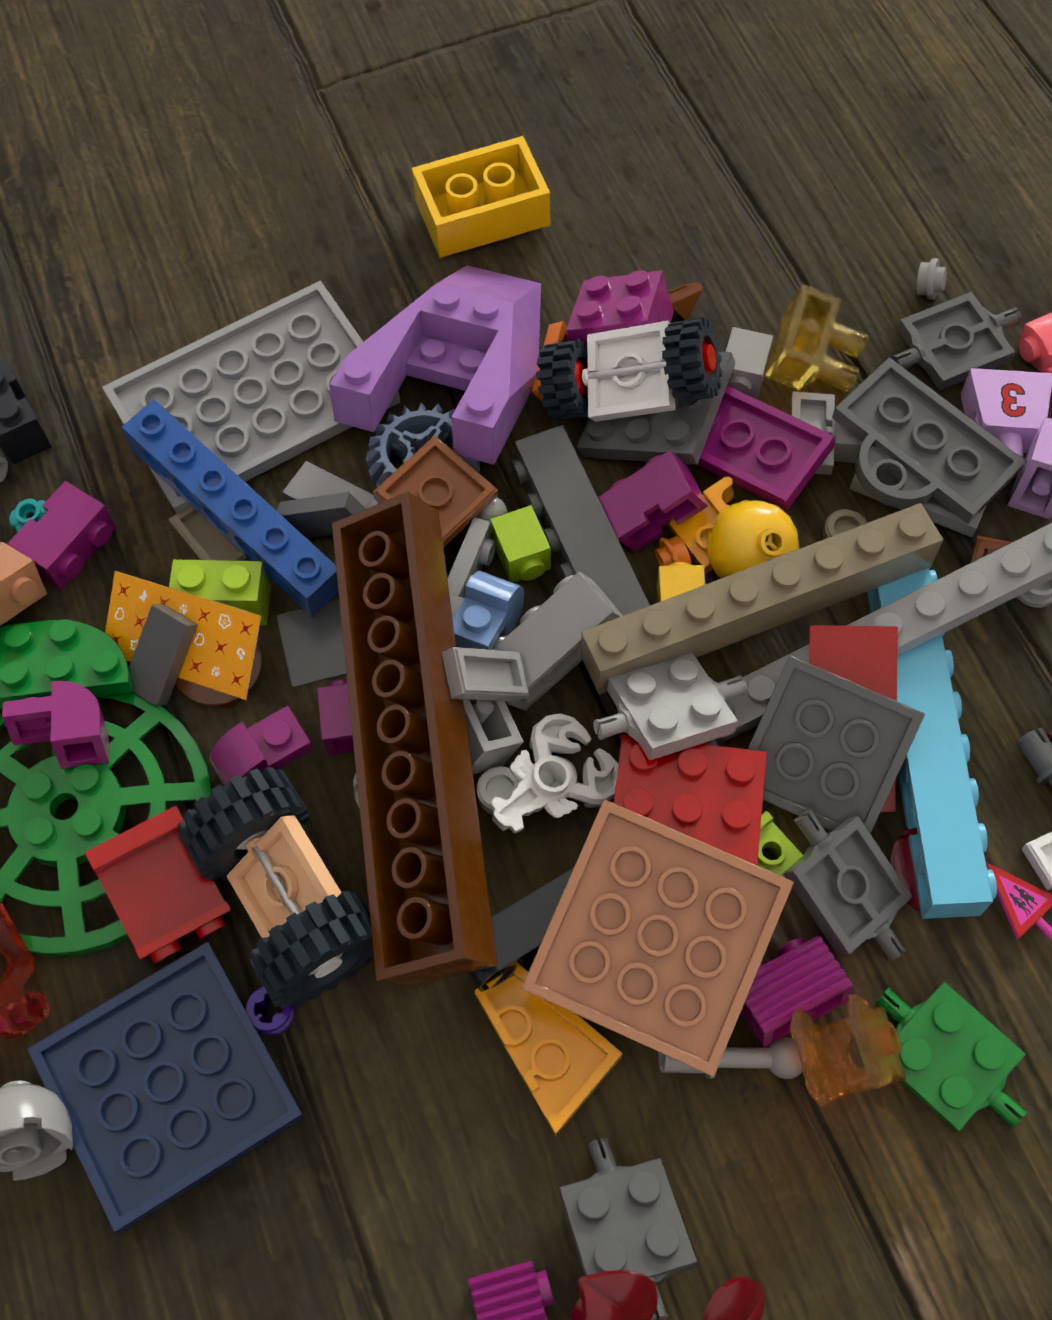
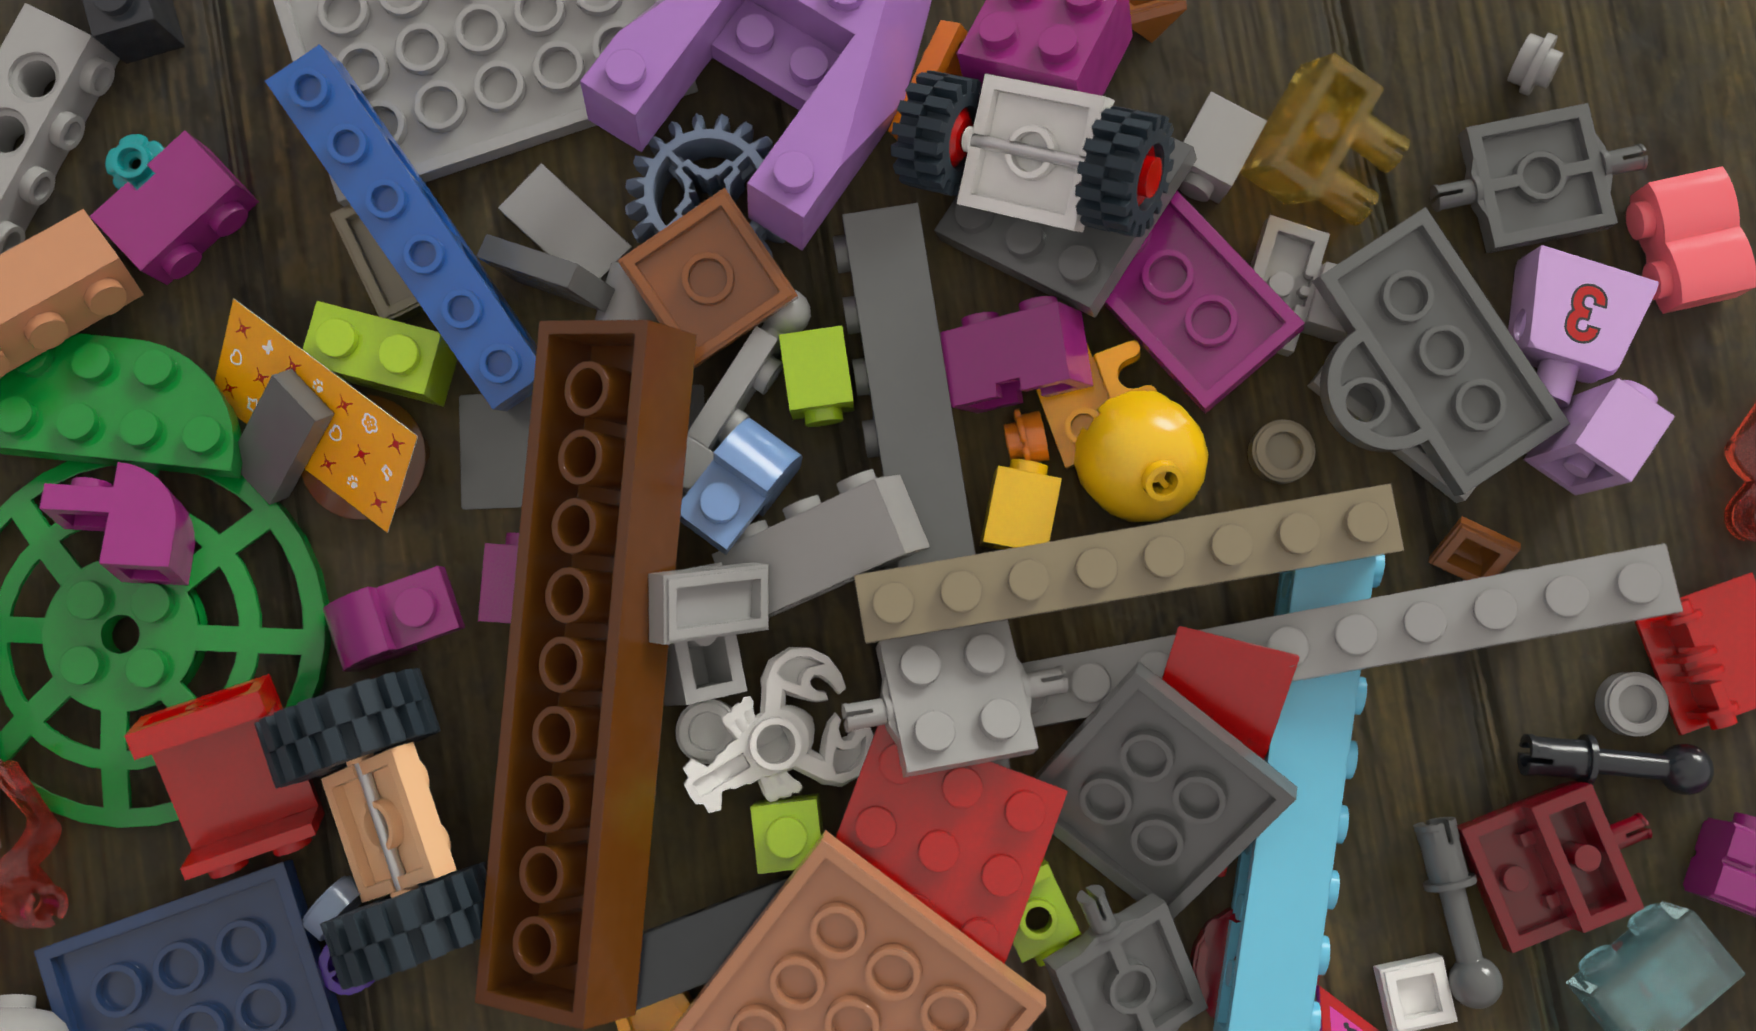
camera: 10 degrees right, 20 degrees up
none -> sand blue tile [303,875,362,942]
none -> lime brick [750,793,824,874]

